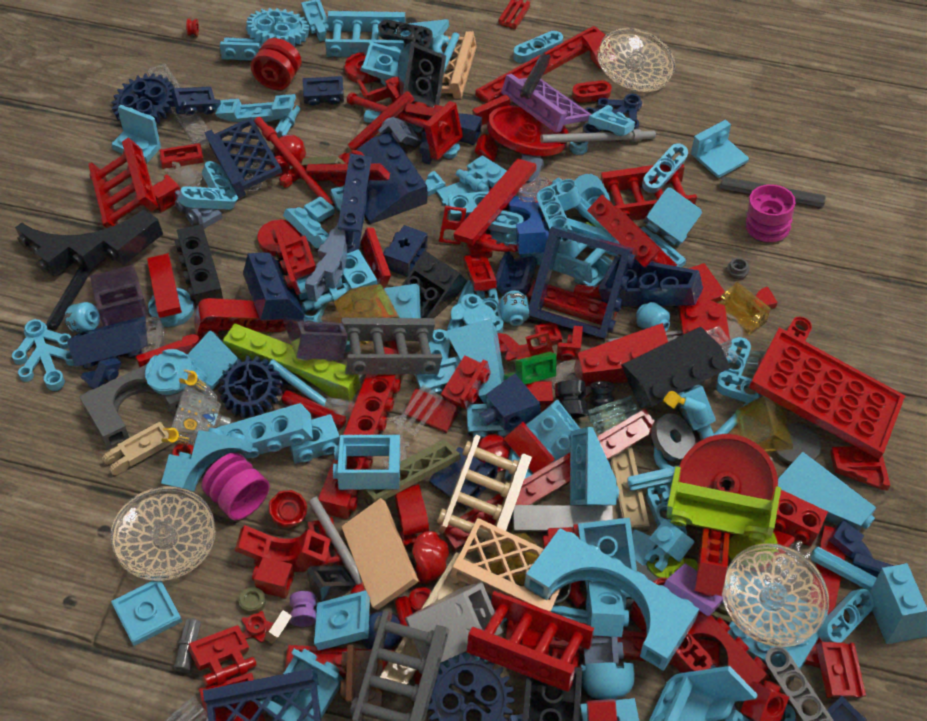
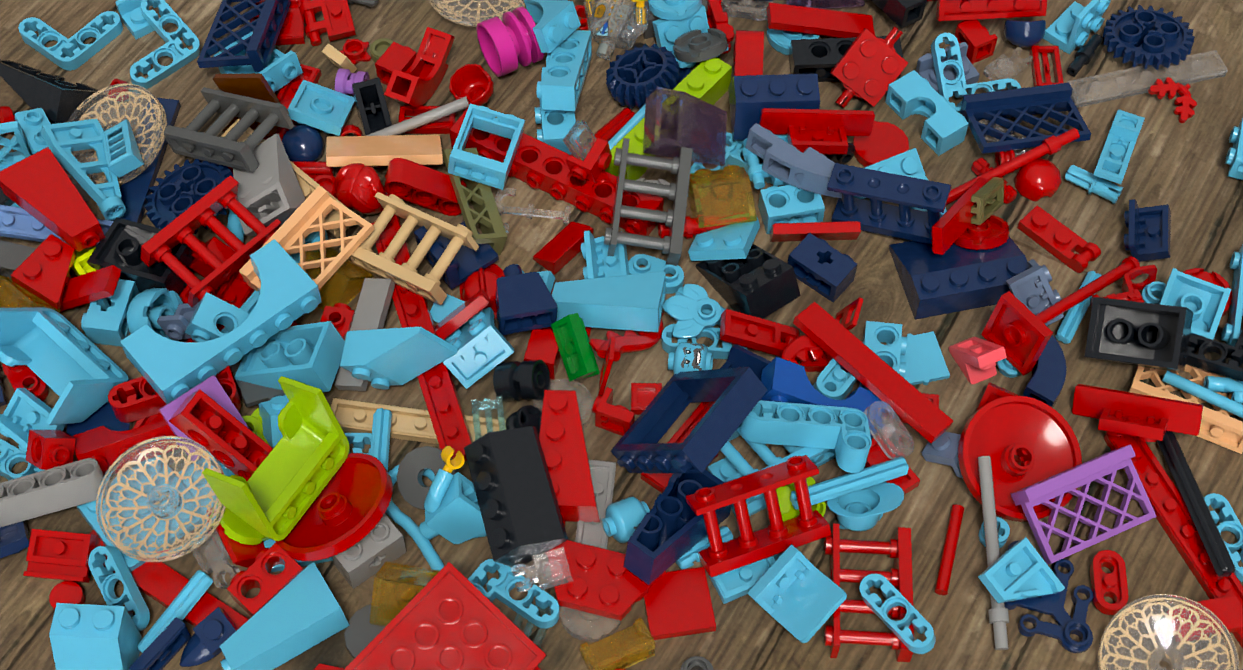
camera: 105 degrees right, 5 degrees up
dark blue bracket [171,87,221,115] -> none
red wheel [250,38,302,90] -> none
red axle [348,91,414,150] -> none
clear tile [396,384,443,437] -> none
red plate [405,102,443,121] -> none
medium azure tile [425,171,446,196] -> none
red bracket [441,355,491,409] -> none
medium azure plate [456,156,507,192] -> none
red tile [472,95,510,126] -> none
black axle [520,53,551,100] -> none
none -> red tile [49,581,85,610]
none -> red bracket [566,138,612,183]
none -> dark grey tile [673,28,728,62]
none -> red plate [830,27,909,109]
none -> medium azure arch [885,70,969,156]
none -> red bar [935,504,964,595]
none -> coral slope [948,336,1007,384]
none -> dark blue hair [1004,20,1046,47]
none -> red plate [1017,205,1101,273]
none -> black bar [1067,34,1103,76]
none -> red bracket [1072,384,1203,442]
none -> medium azure plate [1141,281,1166,304]
none -> red animal [1148,77,1197,123]
none -> black axle [1157,431,1236,577]

